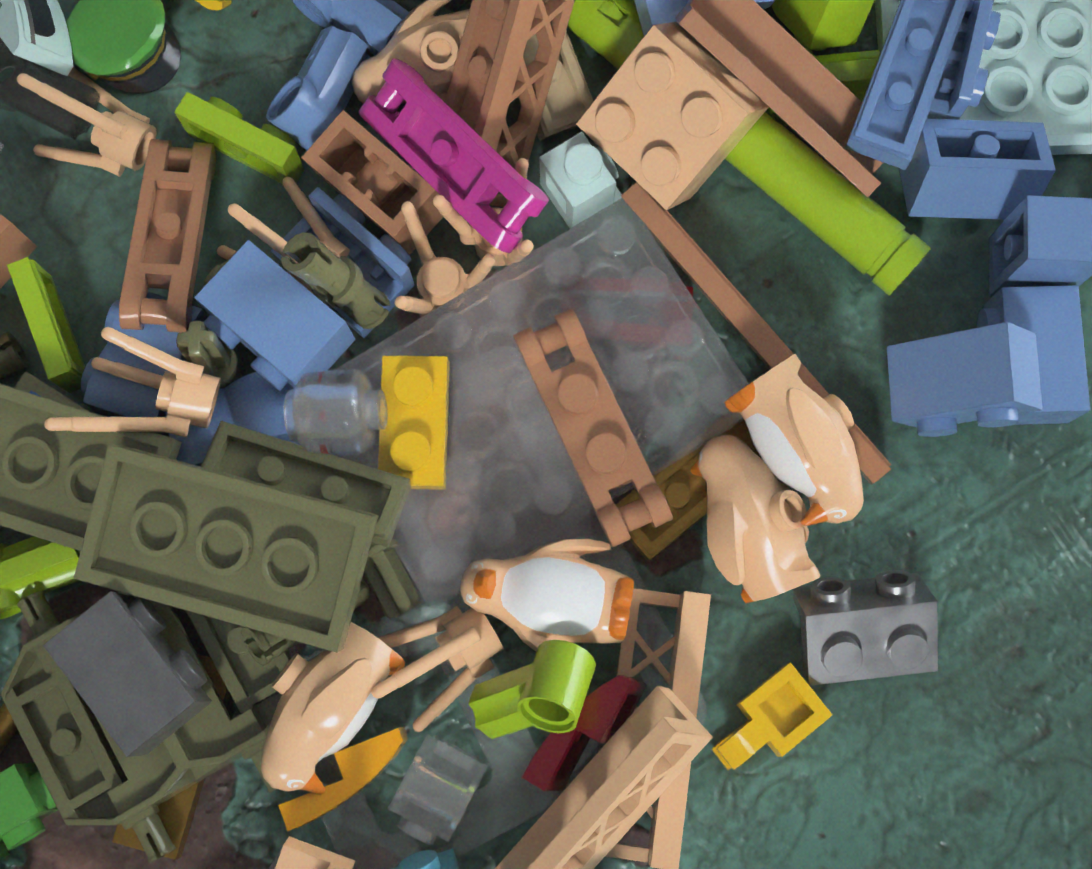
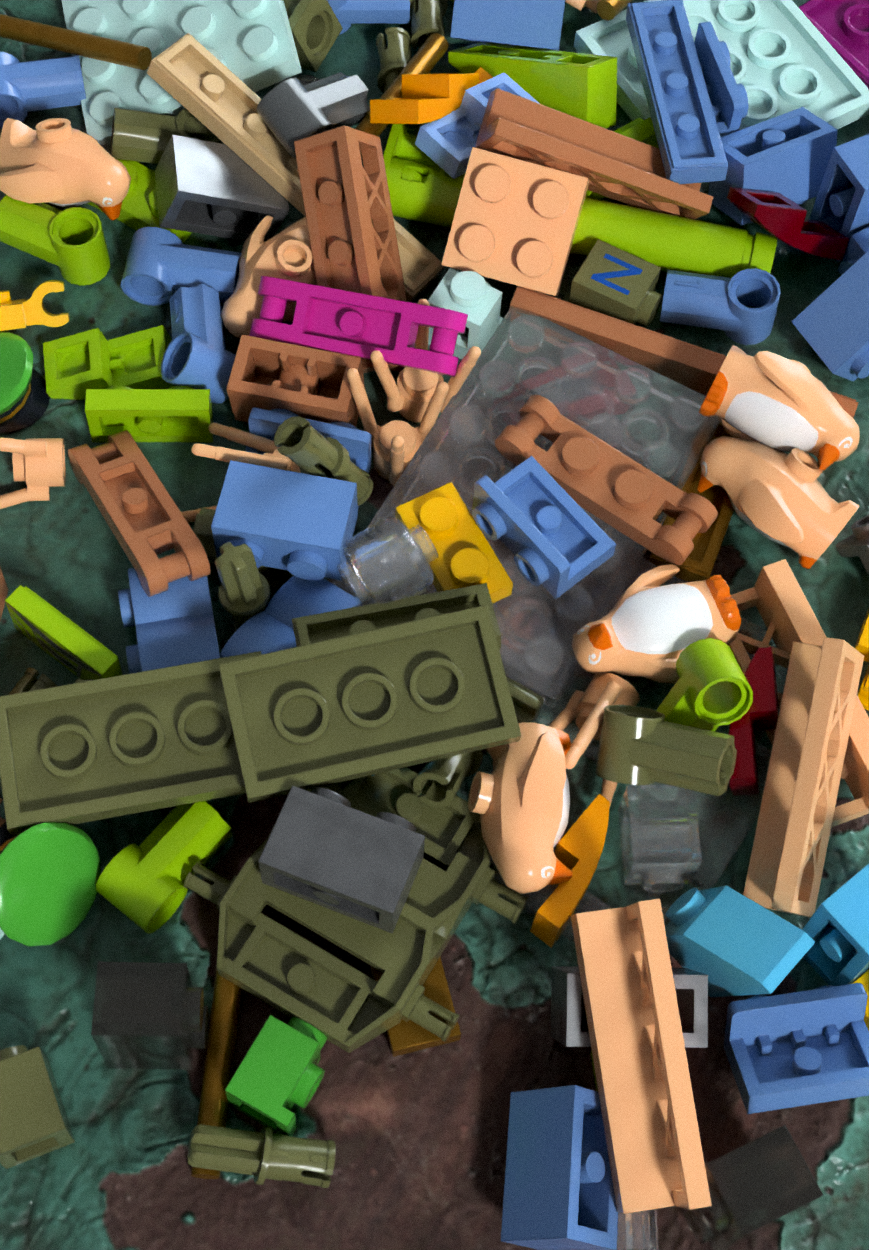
camera: 35 degrees left, 15 degrees down
light nougat plant [44,327,221,438] -> none
none -> lime slope [43,325,174,400]
none -> medium blue bracket [472,456,616,599]
none -> olive brick [569,239,663,327]
none -> olive piece [595,705,737,796]
none -> medium blue piece [660,268,781,345]
none -> dark red slope [727,187,849,261]

